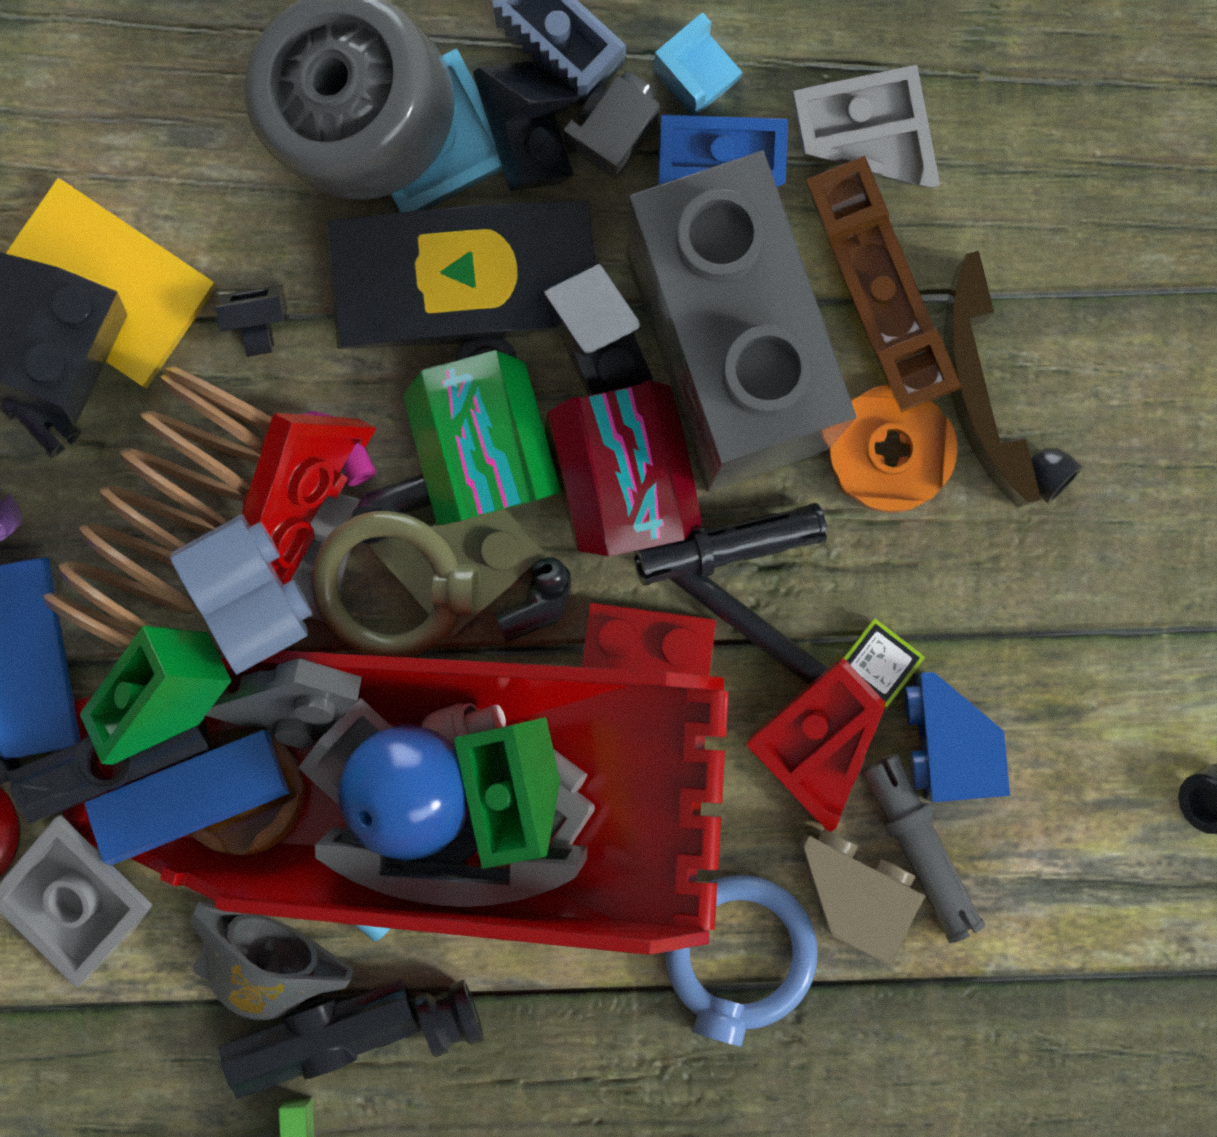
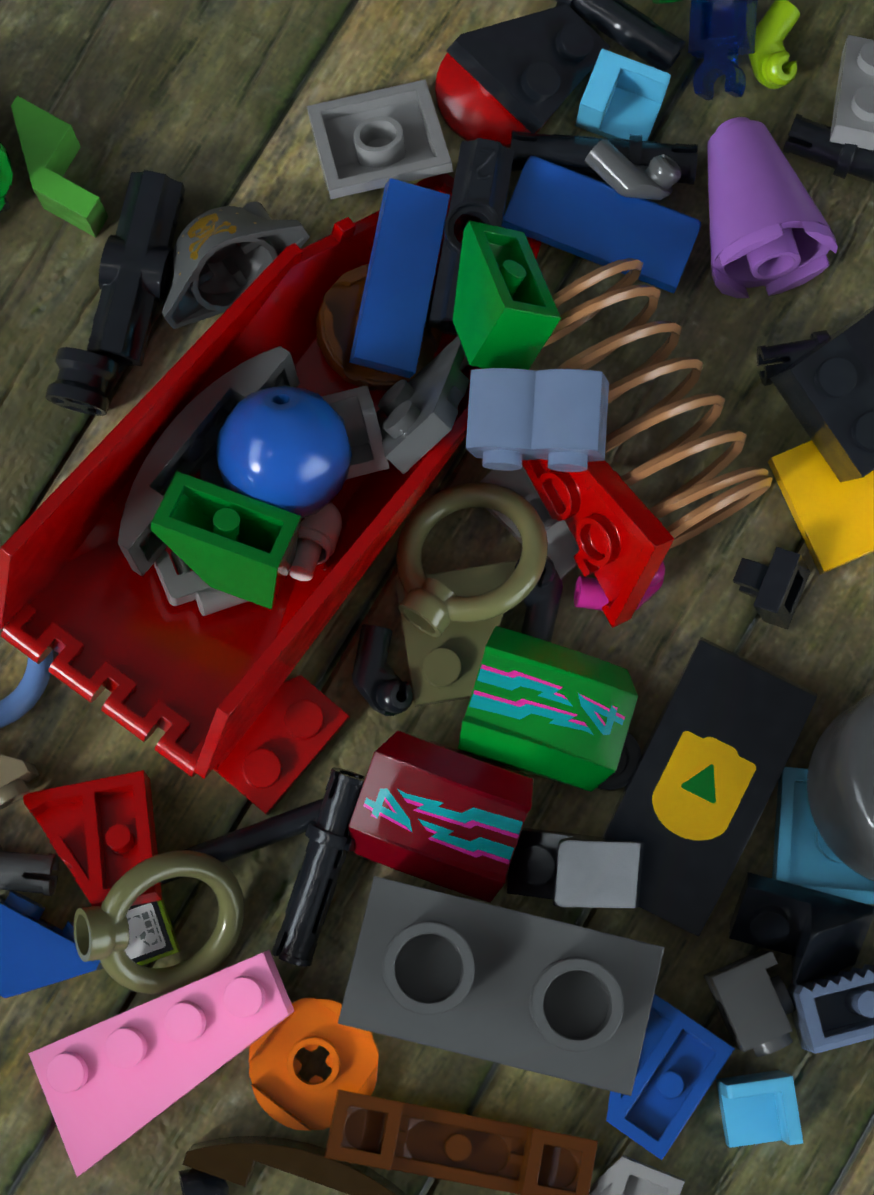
camera: 120 degrees right, 5 degrees down
none -> bright pink wing [28,950,294,1177]
none -> olive piece [74,850,245,995]

